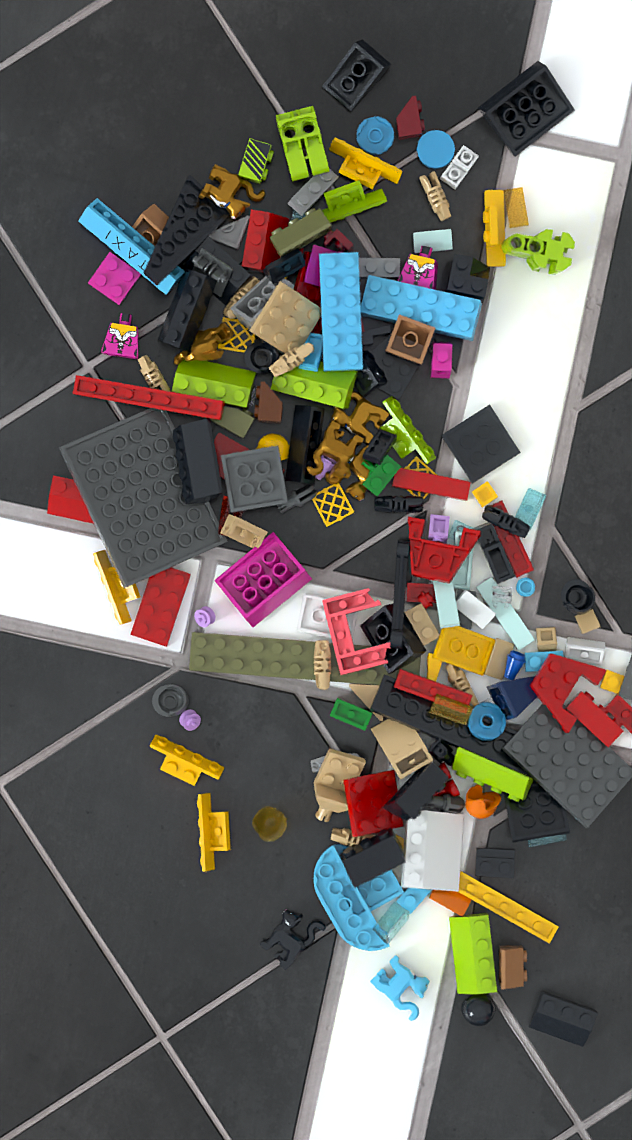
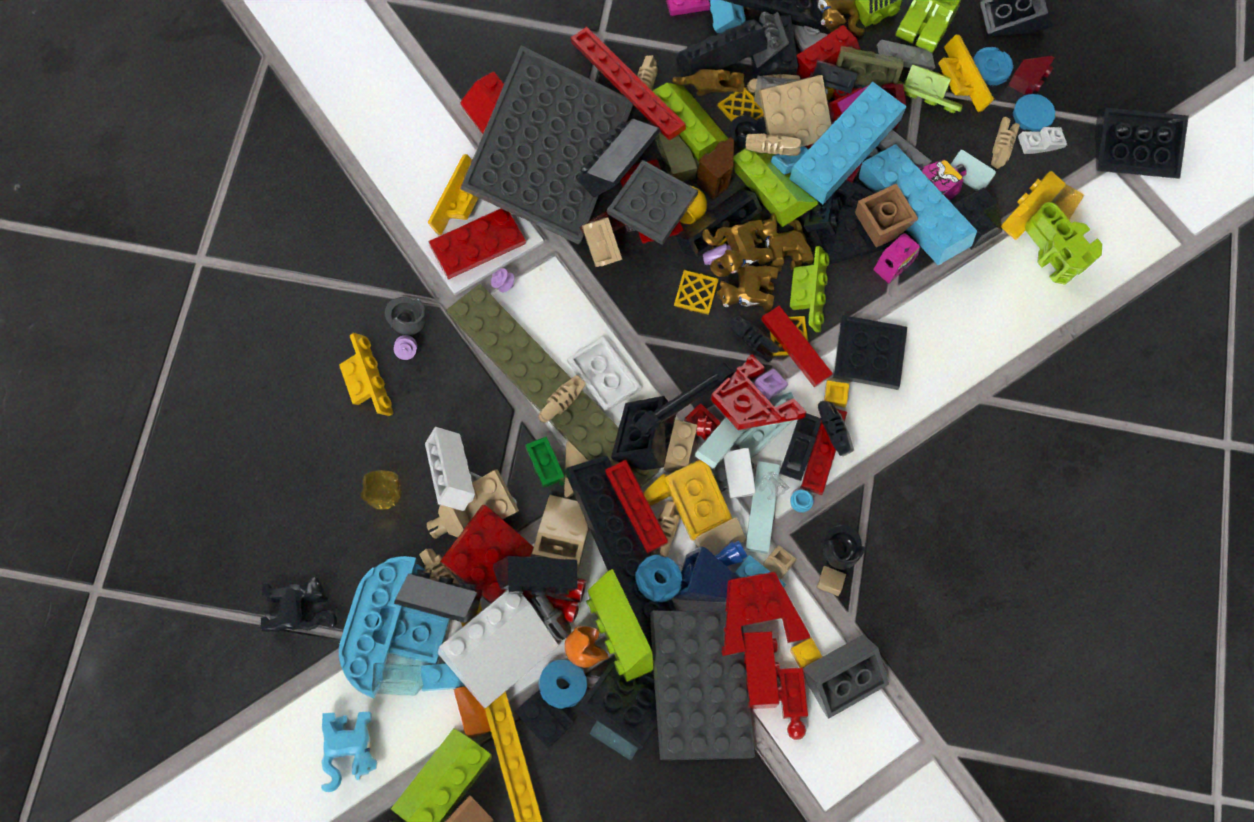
camera: 40 degrees right, 20 degrees down
torso [101,313,139,359] -> none
yellow bracket [197,793,231,872] -> none
dark pink slope [214,532,312,627] -> none
dark grey arm [277,484,317,514] -> none
coral wedge [322,588,391,675] -> none
green plate [361,455,401,496] -> none
black plate [363,429,397,465] -> none
black hinge [427,738,455,766] -> none
clear yellow tile [430,694,473,725] -> none
clear light blue slope [515,488,547,530] -> none
white slope [564,637,605,665] -> none
none -> white brick [425,427,475,511]
none -> dark azure tile [538,660,587,708]

